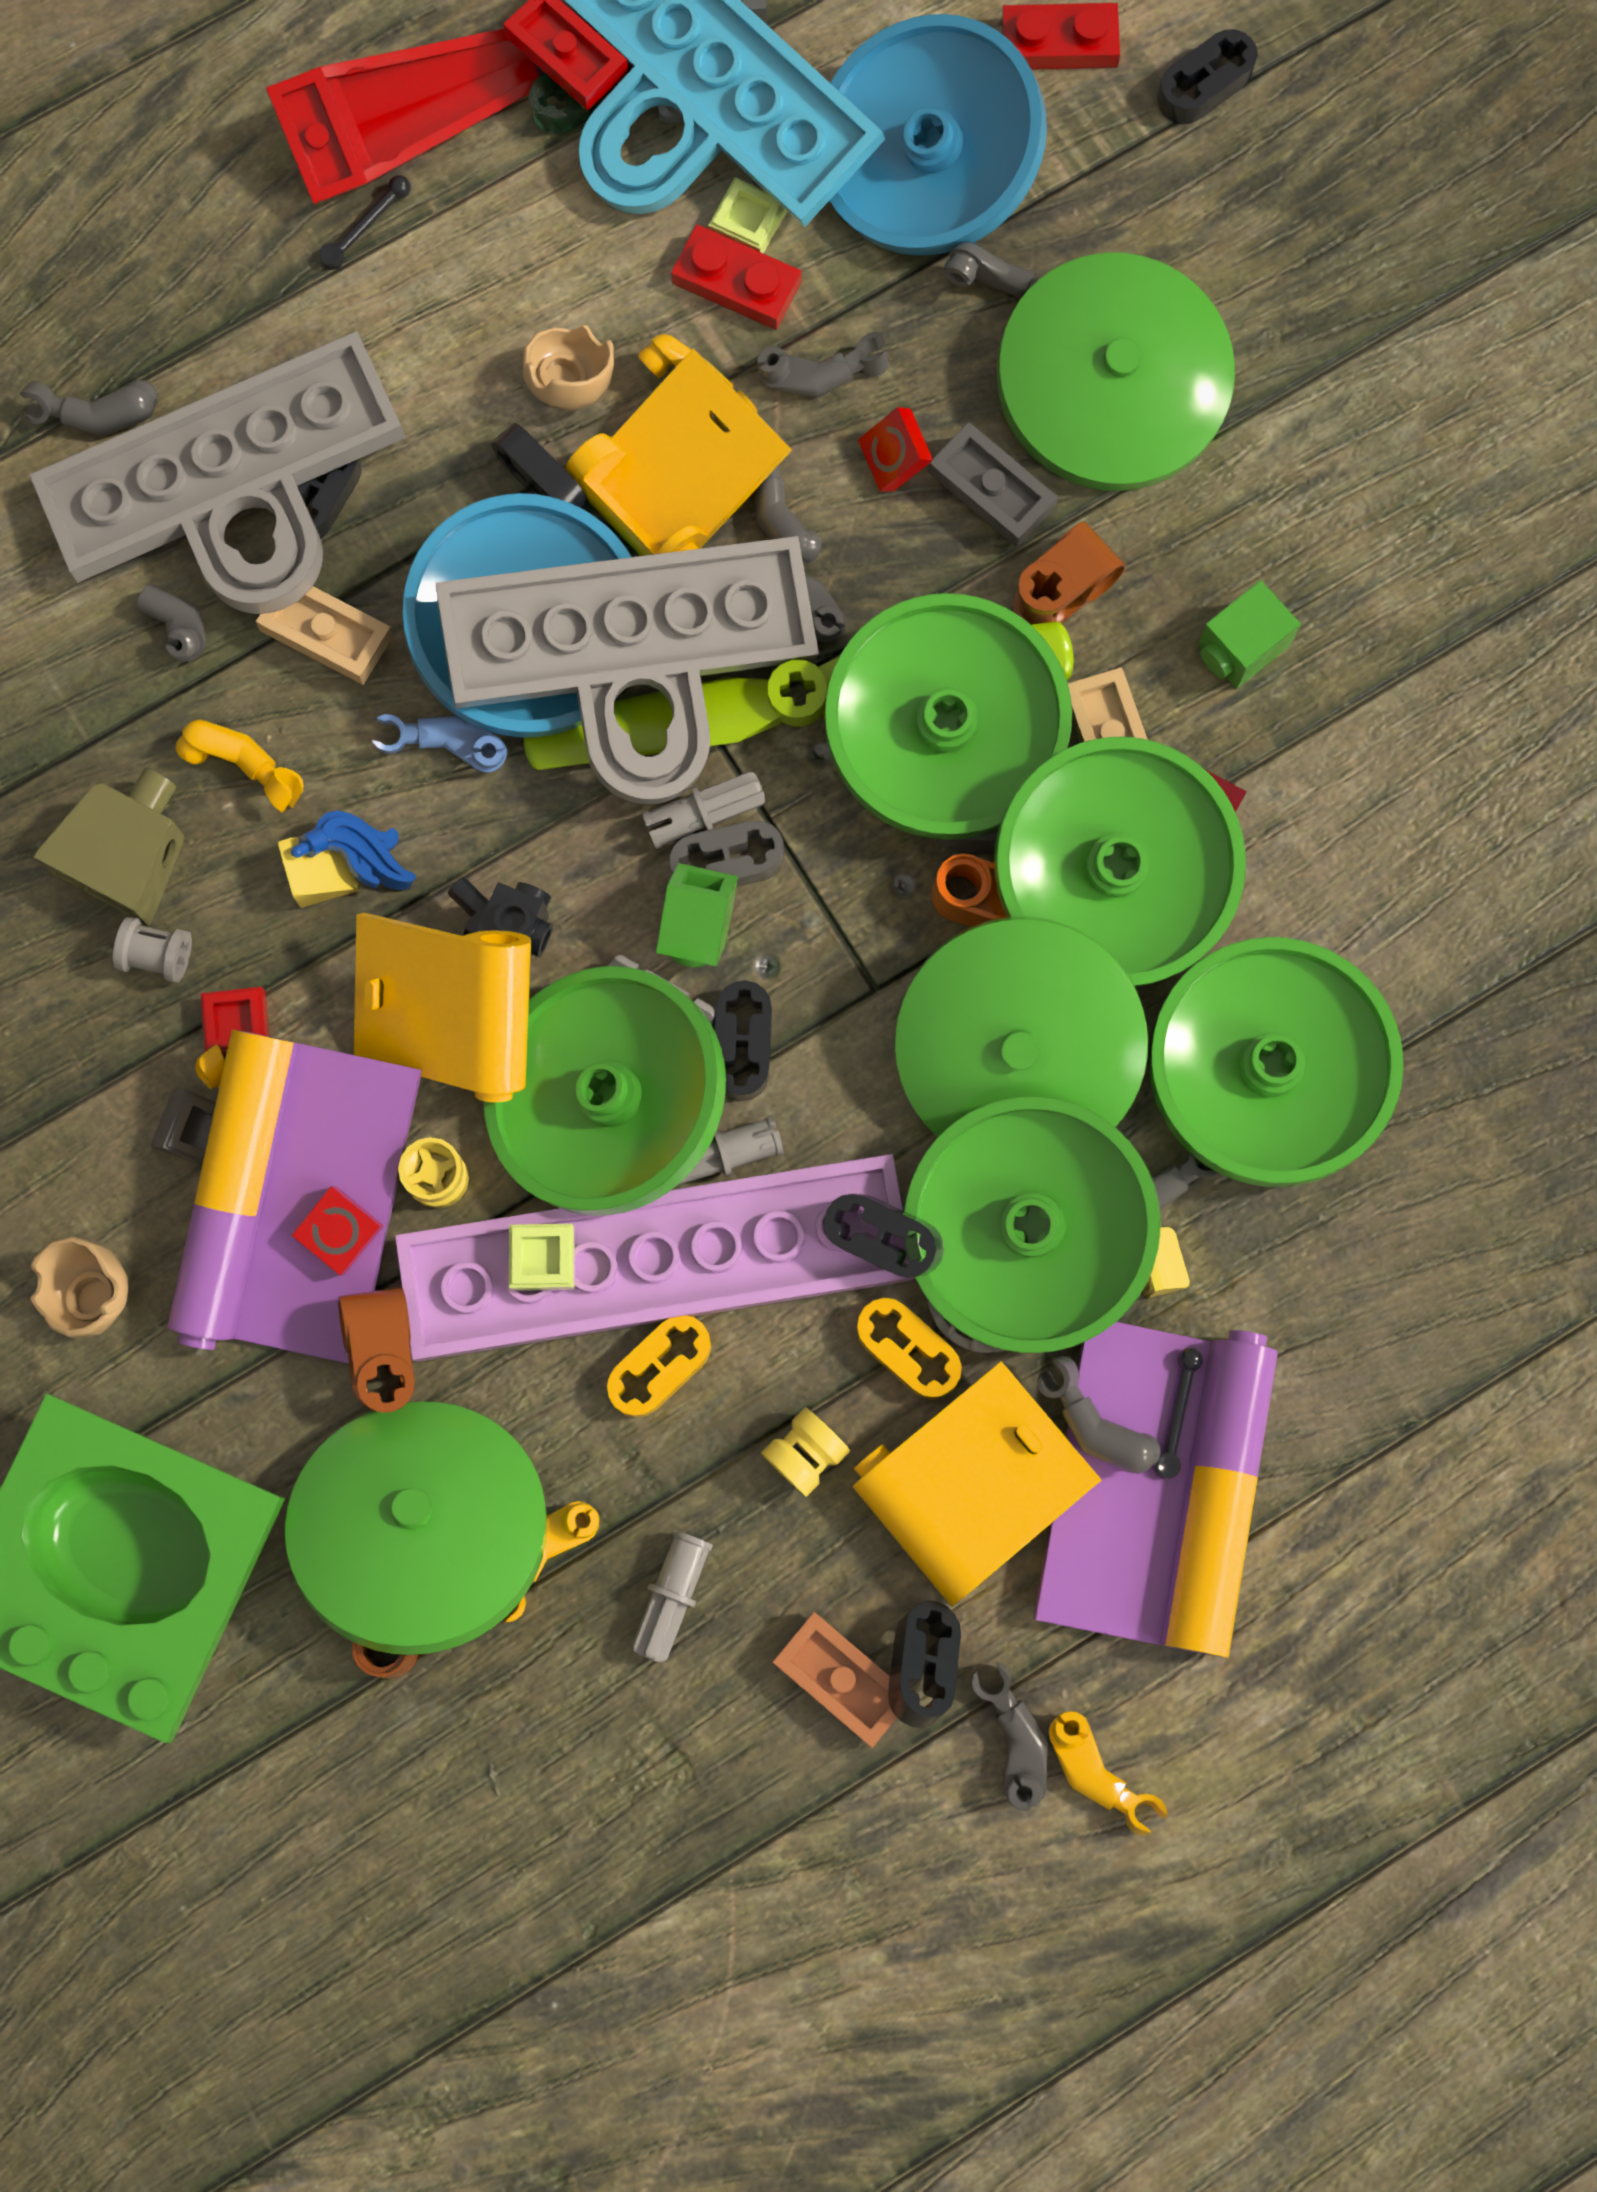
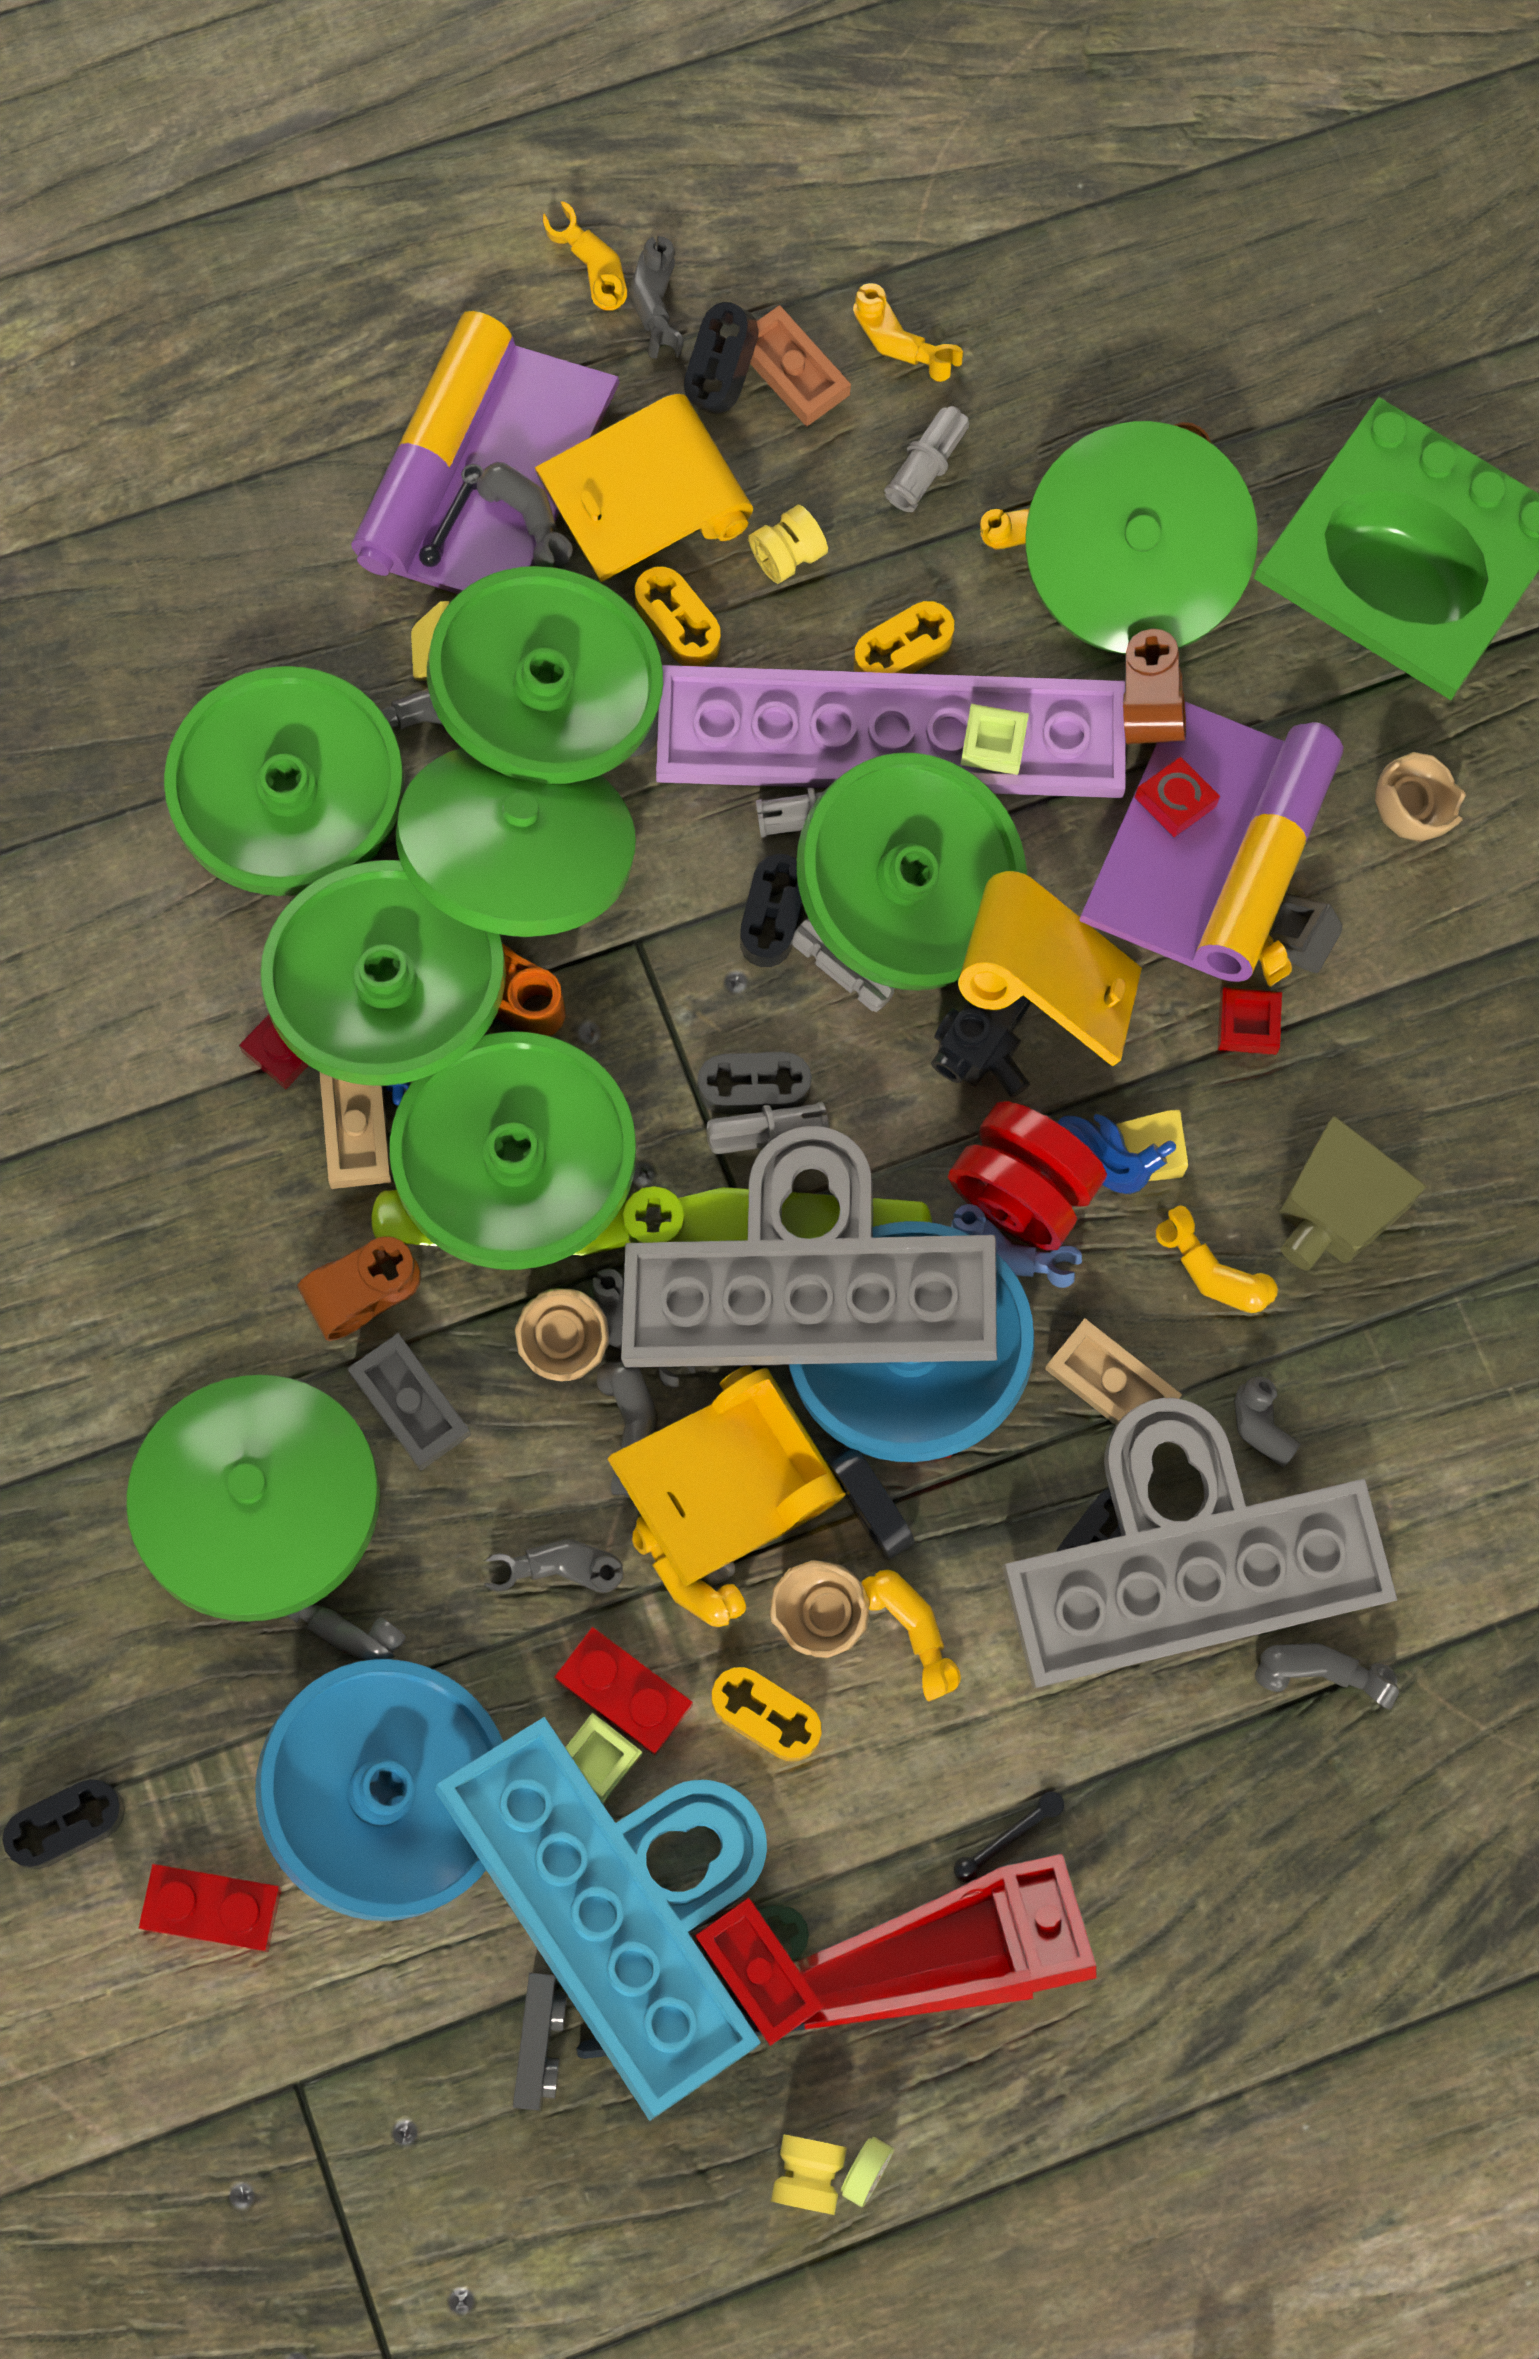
camera: 175 degrees left, 5 degrees down
light grey bush [113,916,192,983] -> none
light yellow wheel [398,1137,469,1209] -> none
bright green brick [656,863,738,967] -> none
black beam [824,1194,944,1278] -> none
red tile [858,407,933,492] -> none
bright green brick [1198,580,1301,689] -> none
none -> tan hair [515,1288,609,1381]
none -> yellow beam [712,1667,822,1761]
none -> yellow arm [853,283,963,382]
none -> yellow arm [861,1569,961,1702]
none -> red wheel [948,1101,1107,1251]

